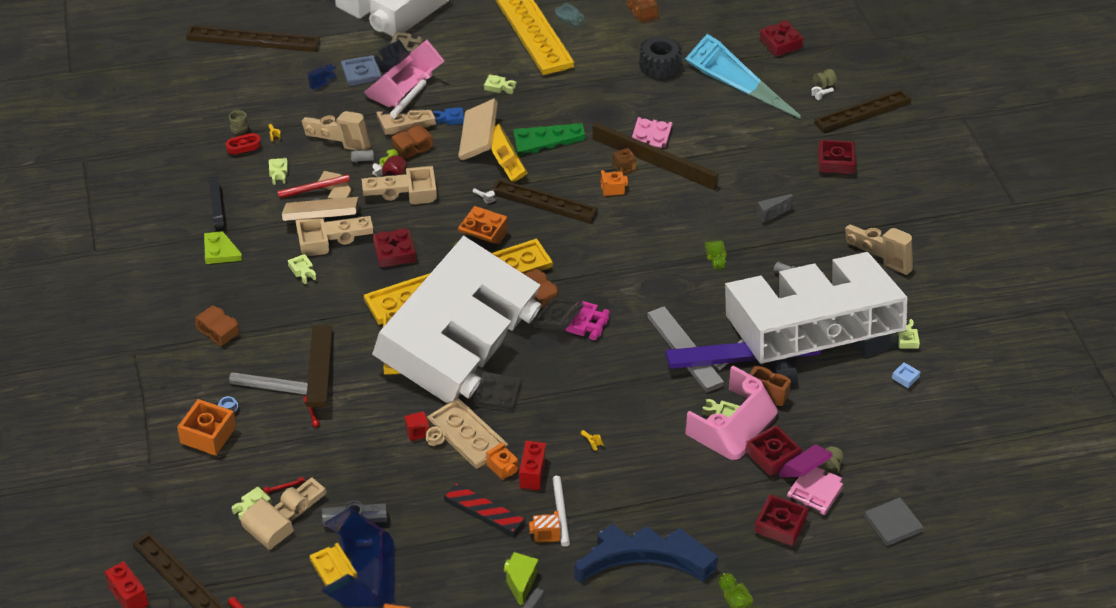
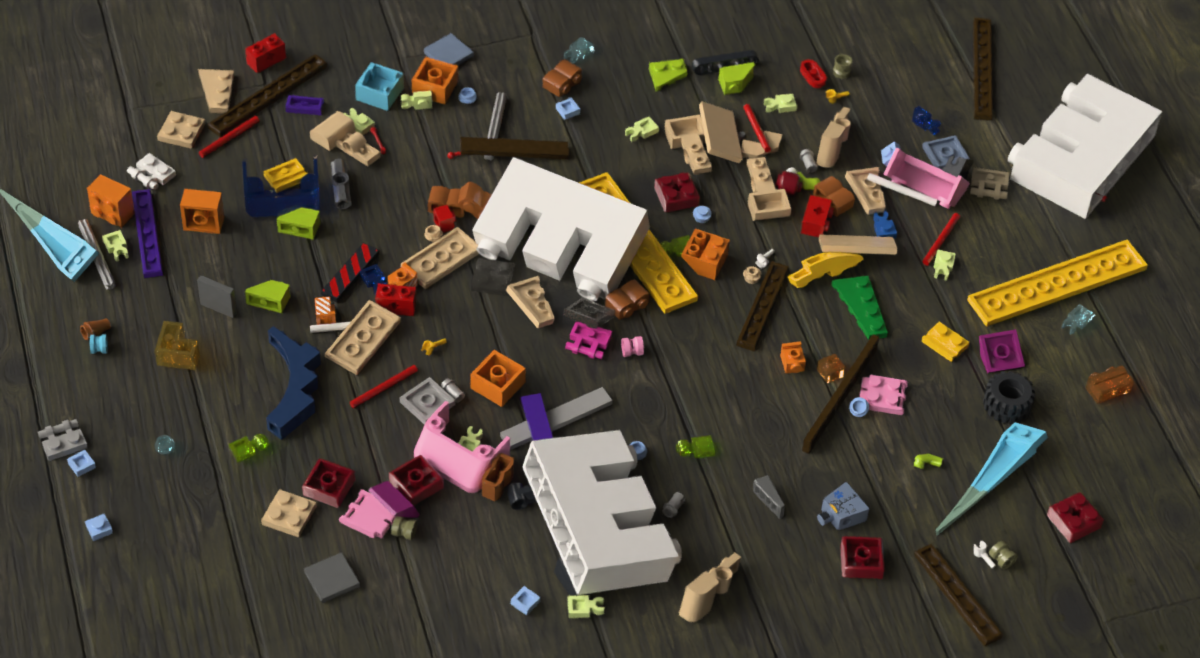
camera: 85 degrees right, 5 degrees up
none -> tan plate [261,489,317,537]
none -> lime slope [277,207,320,239]
none -> dark purple tile [285,95,324,115]
none -> tan tile [325,300,401,375]
none -> red bar [349,365,418,408]
none -> medium azure container [355,62,404,111]
none -> clear blue plate [360,264,387,295]
none -> light grey plate [400,377,455,425]
none -> yellowish green plate [401,91,432,110]
none -> sand blue tile [424,33,473,66]
none -> dark orange brick [428,186,465,218]
none -> light grey pin [441,378,465,403]
none -> dark orange brick [458,182,492,219]
none -> orange brick [471,350,526,407]
none -> tan wing [506,276,555,328]
none -> light blue plate [556,98,580,120]
none -> clear light blue plate [564,37,594,63]
none -> bright pink wheel [621,336,644,357]
none -> light blue plate [630,441,647,460]
none -> light blue plate [693,206,712,223]
none -> lime slope [719,62,755,95]
none -> tan plate [743,266,761,284]
none -> red brick [801,195,834,237]
none -> sand blue torso [817,482,869,530]
none -> light blue plate [849,397,869,417]
none -> light blue plate [881,141,900,166]
none -> lime arm [914,454,943,469]
none -> yellow plate [921,322,969,362]
none -> red bar [922,213,960,265]
none -> magenta slope [979,329,1025,373]

